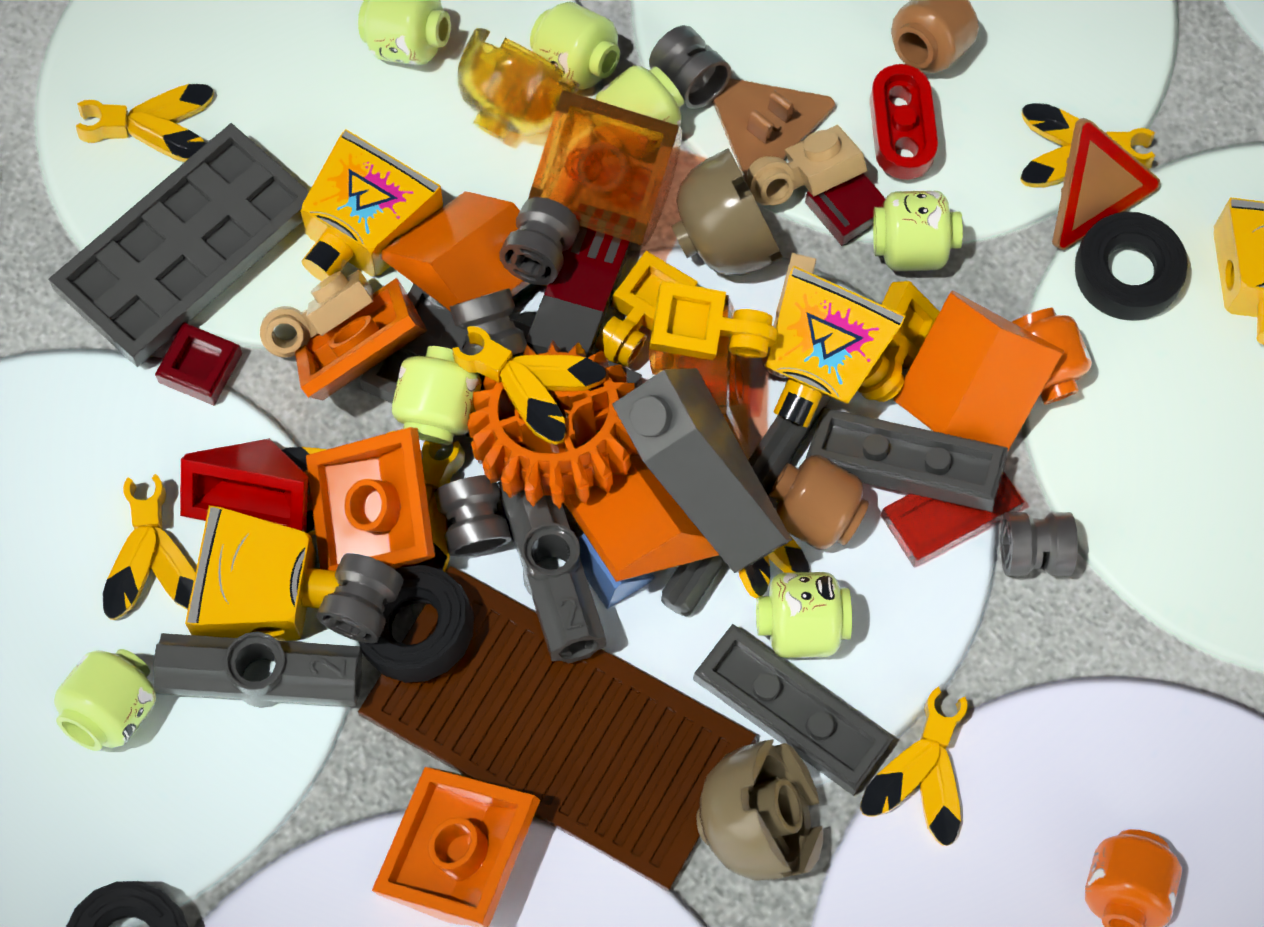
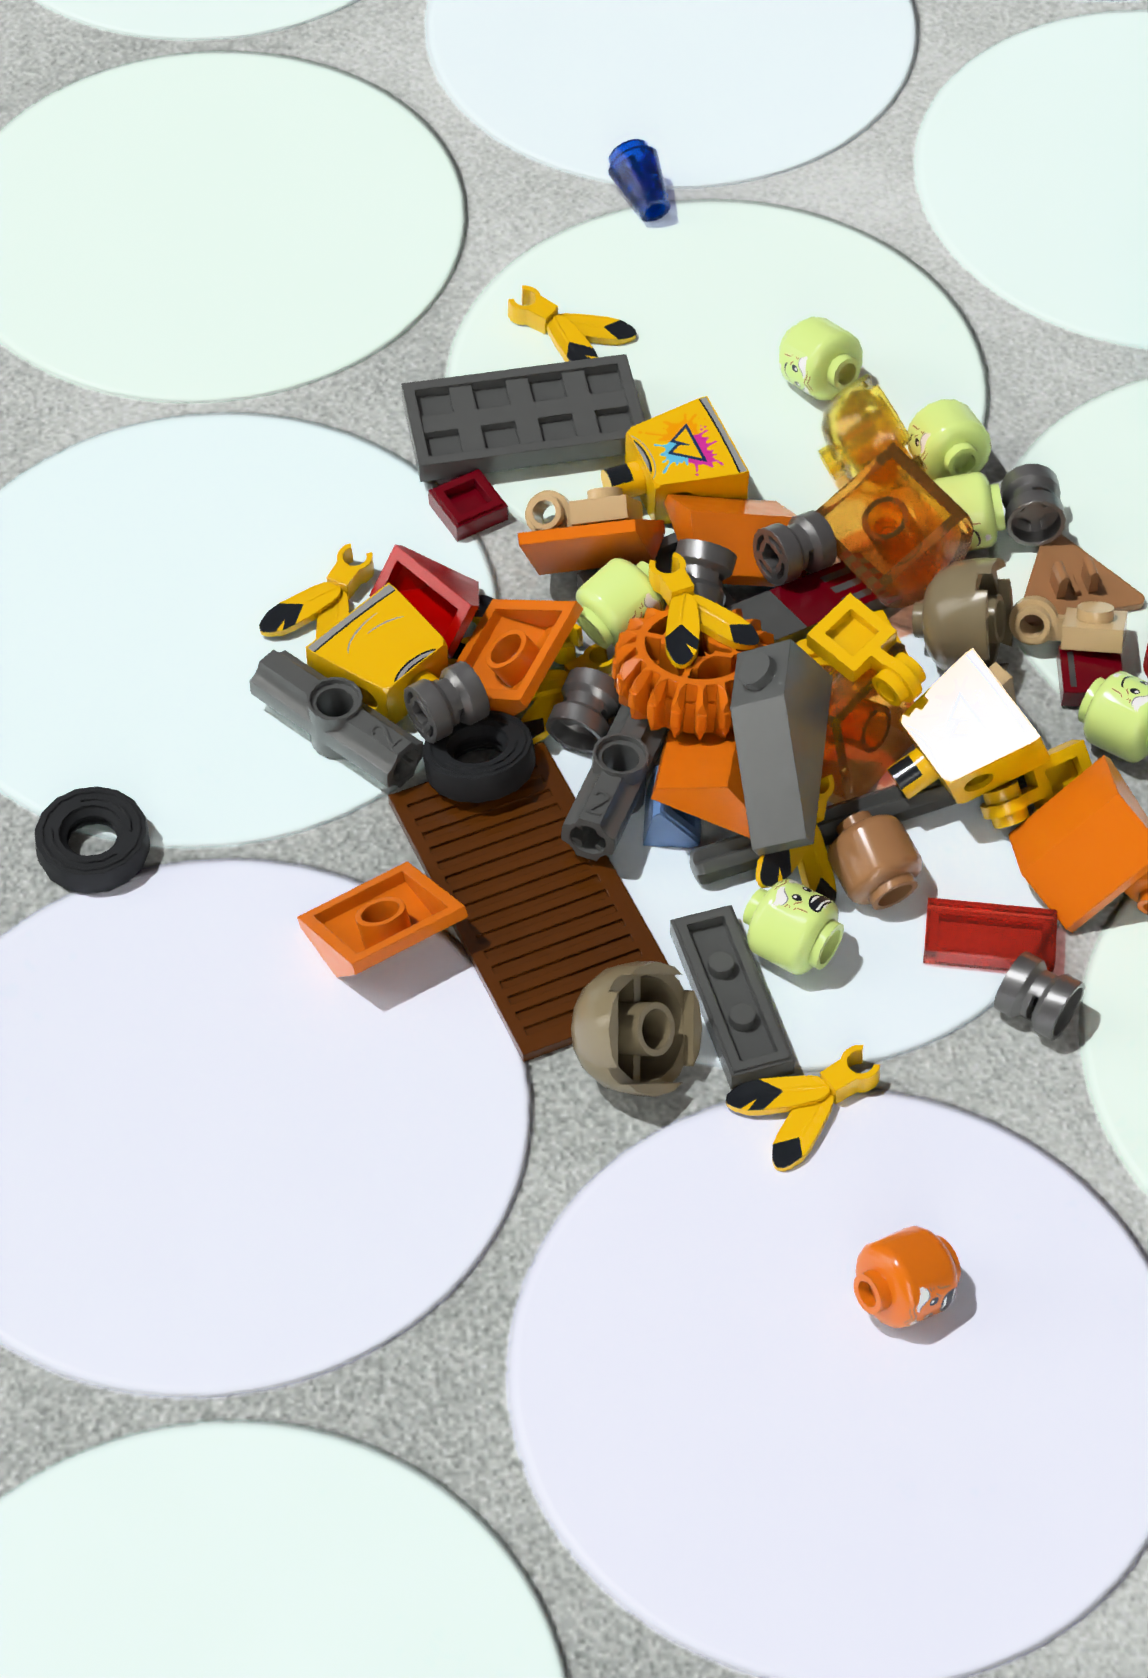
camera: 40 degrees right, 15 degrees down
yellowish green head [54,649,156,751] -> none
dark grey tile [806,407,1008,512] -> none

